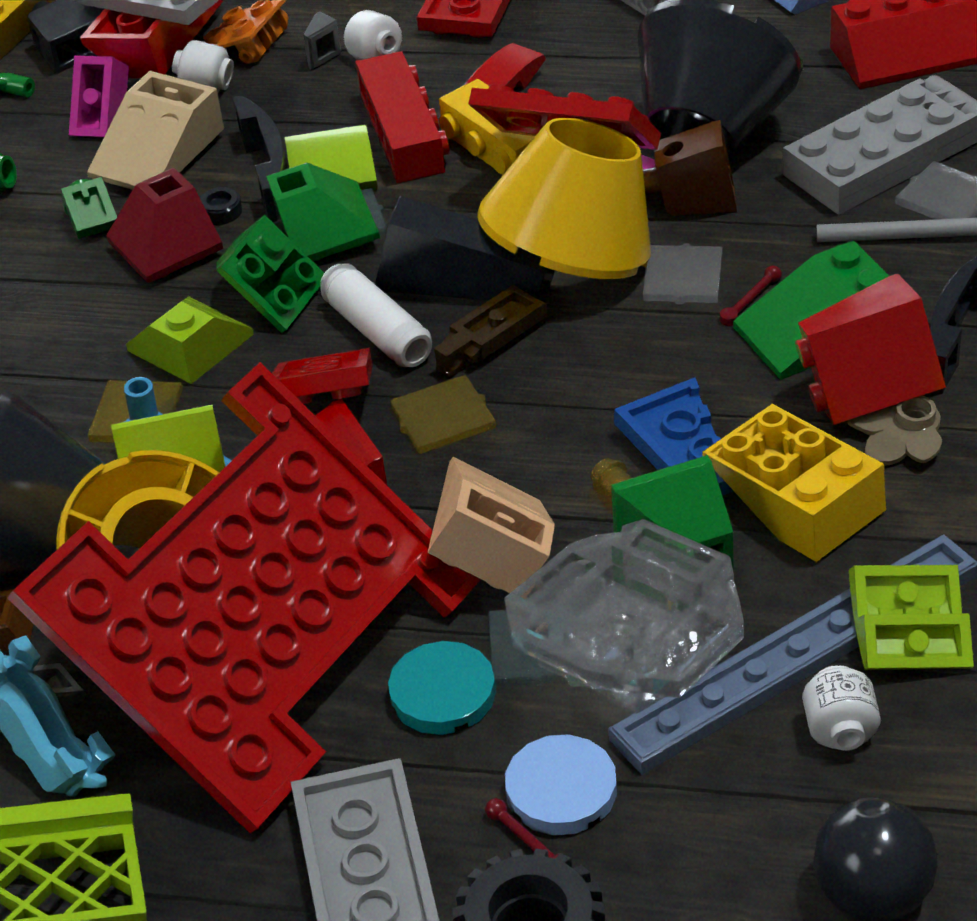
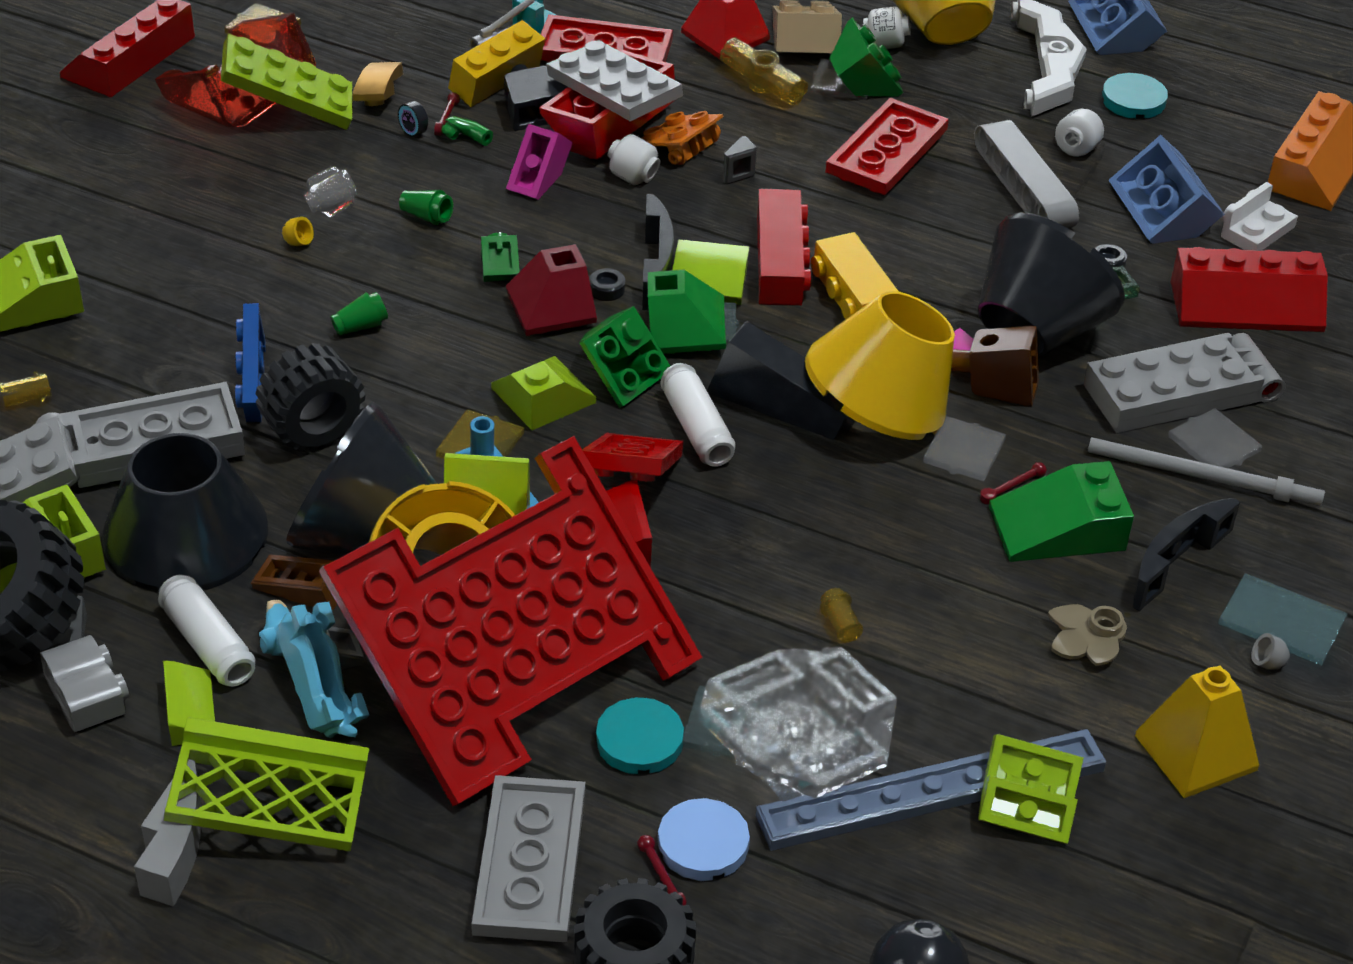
camera: 10 degrees right, 0 degrees up
tan slope [87,71,224,190] -> none
white head [344,10,402,60] -> none
clear yellow piece [390,375,496,454] -> none
light nougat slope [427,457,555,598] -> none
dark brown hinge [434,285,547,377] -> none
red slope [465,43,546,89] -> none
red plate [468,84,661,150] -> none
green slope [611,455,734,583] -> none
blue wing [614,377,733,496] -> none
yellow slope [702,404,886,562] -> none
red slope [795,274,946,425] -> none
white head [802,665,881,751] -> none

